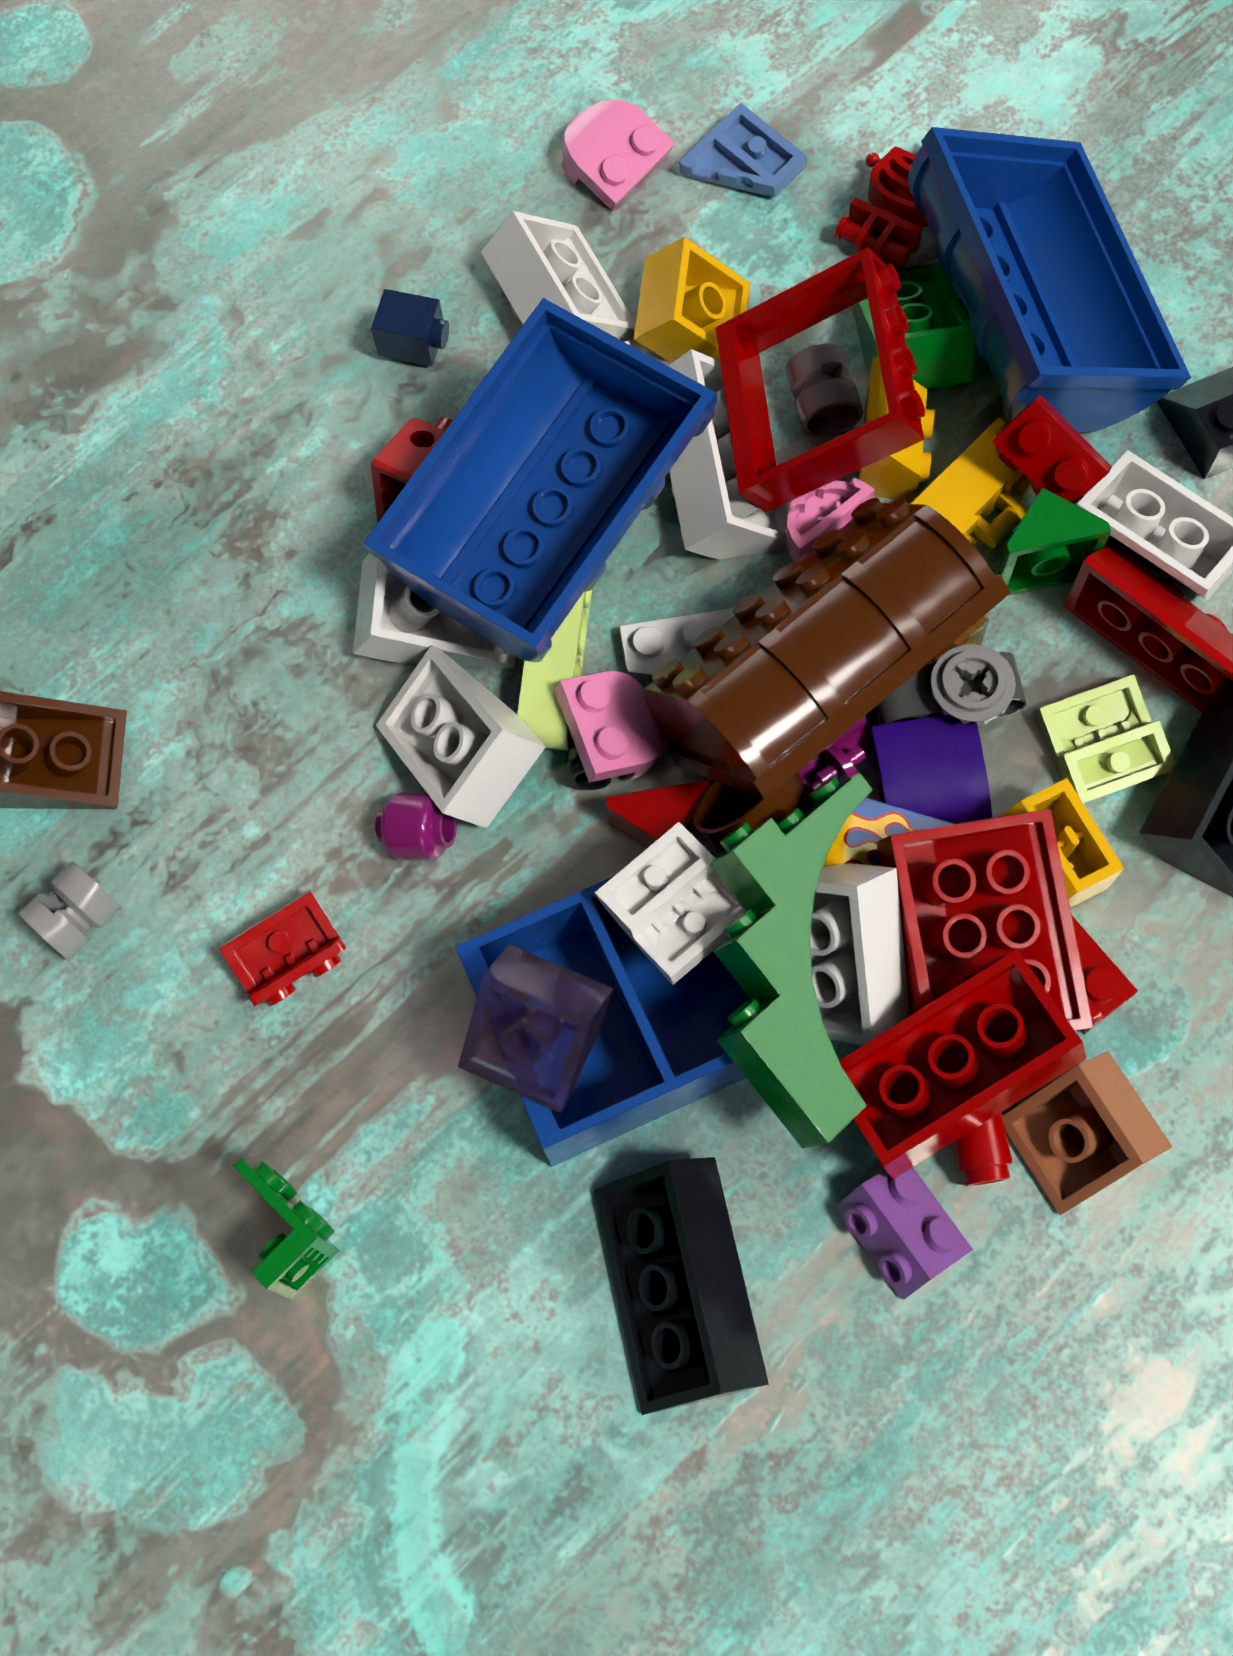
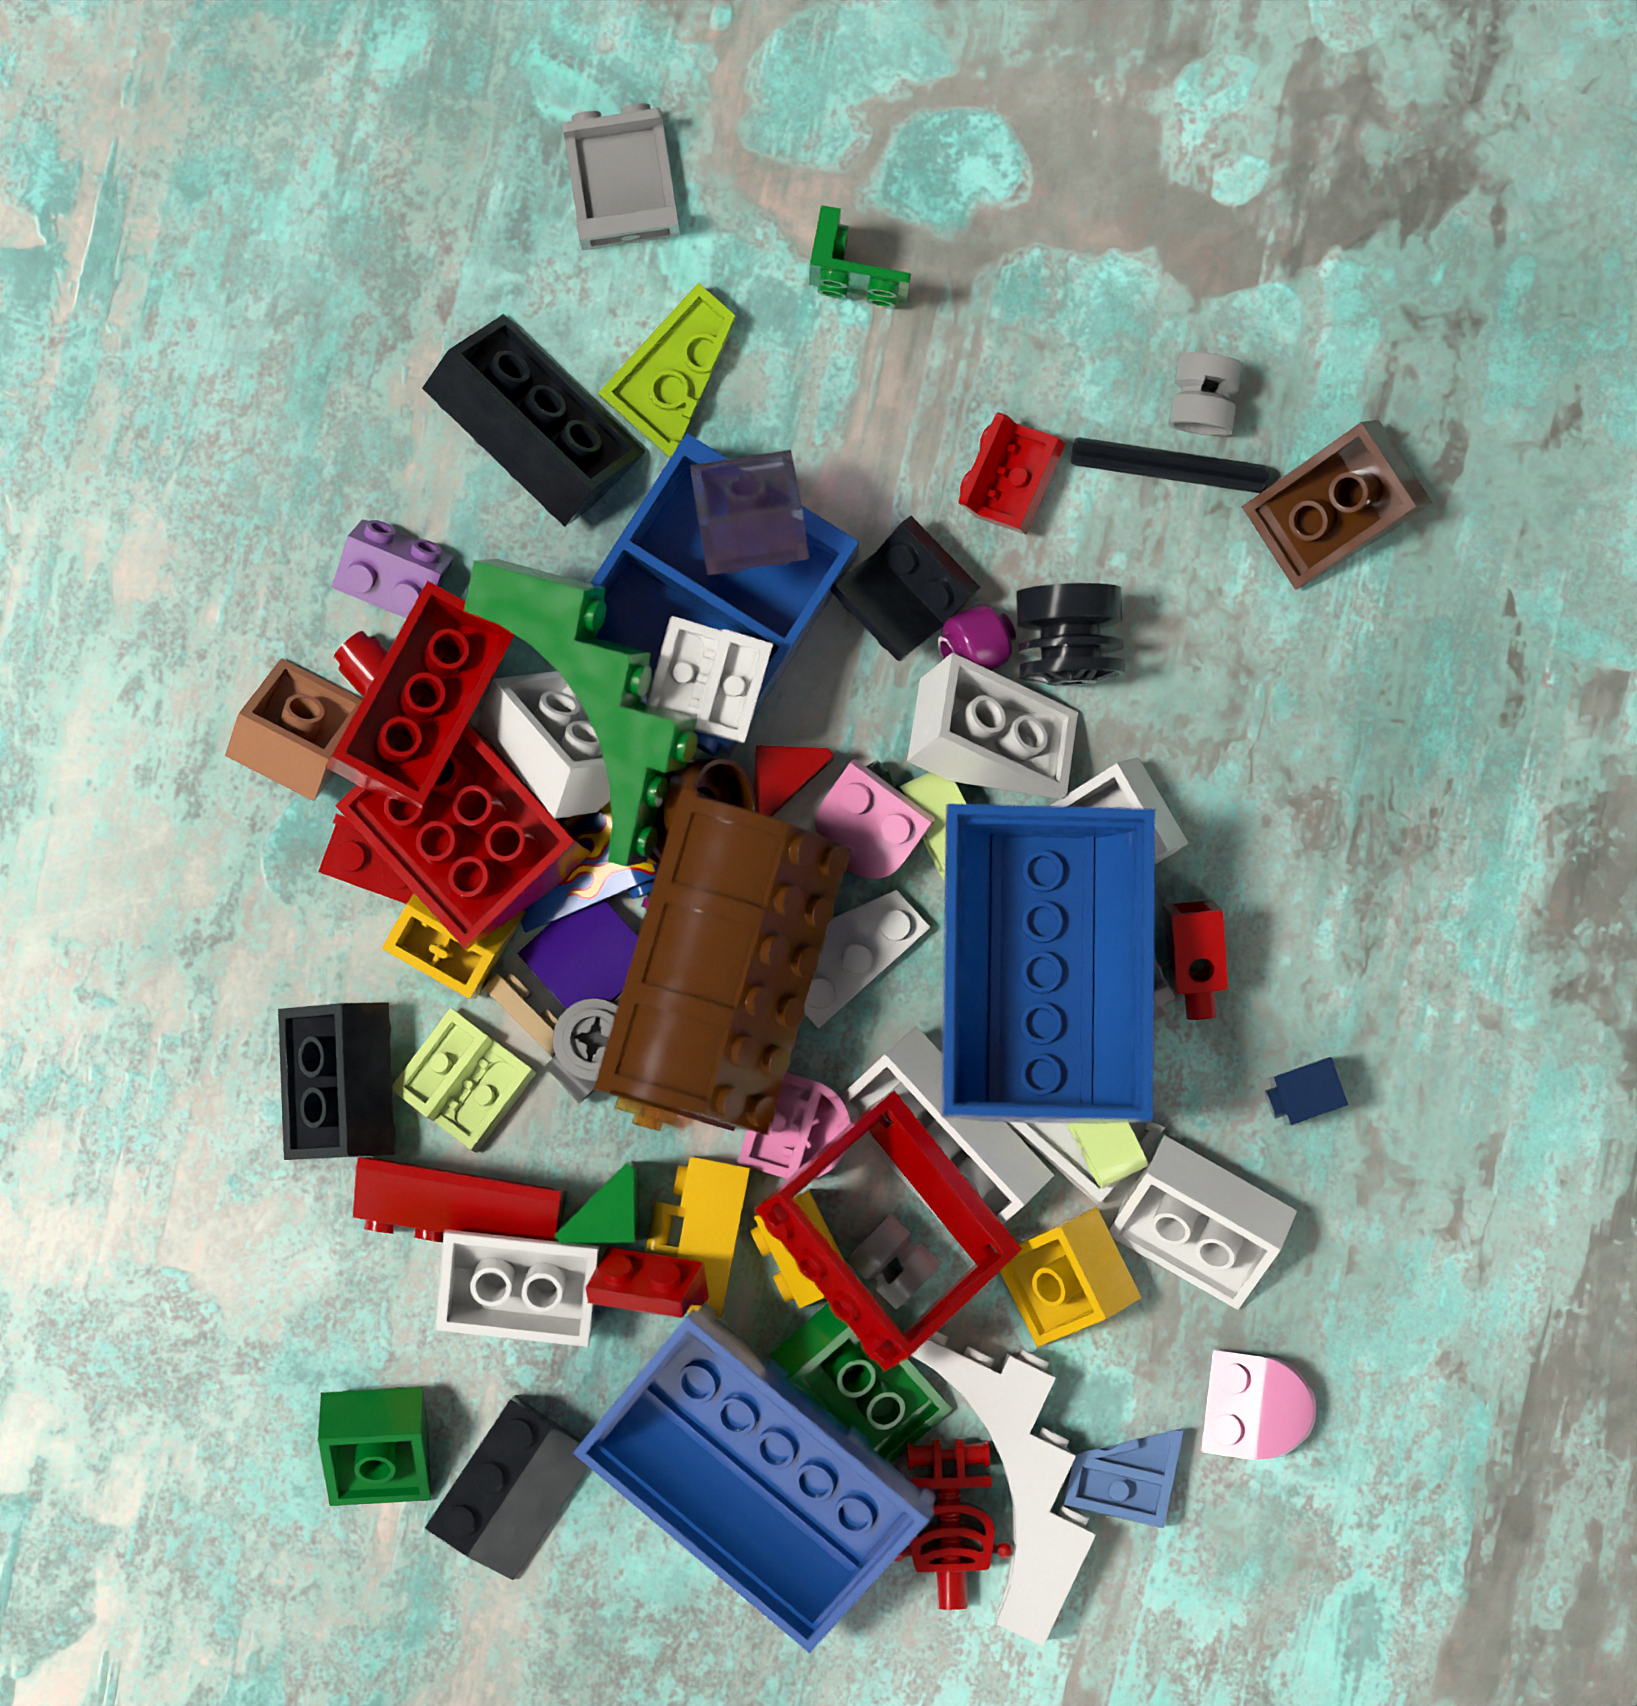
camera: 140 degrees right, 15 degrees up
none -> tan plate [482,972,558,1058]
none -> light grey panel [562,103,680,251]
none -> lime wing [598,282,736,460]
none -> black bracket [831,515,981,661]
none -> white arch [912,1331,1096,1646]
none -> black wheel [1016,583,1125,686]
none -> black axle [1071,437,1269,493]

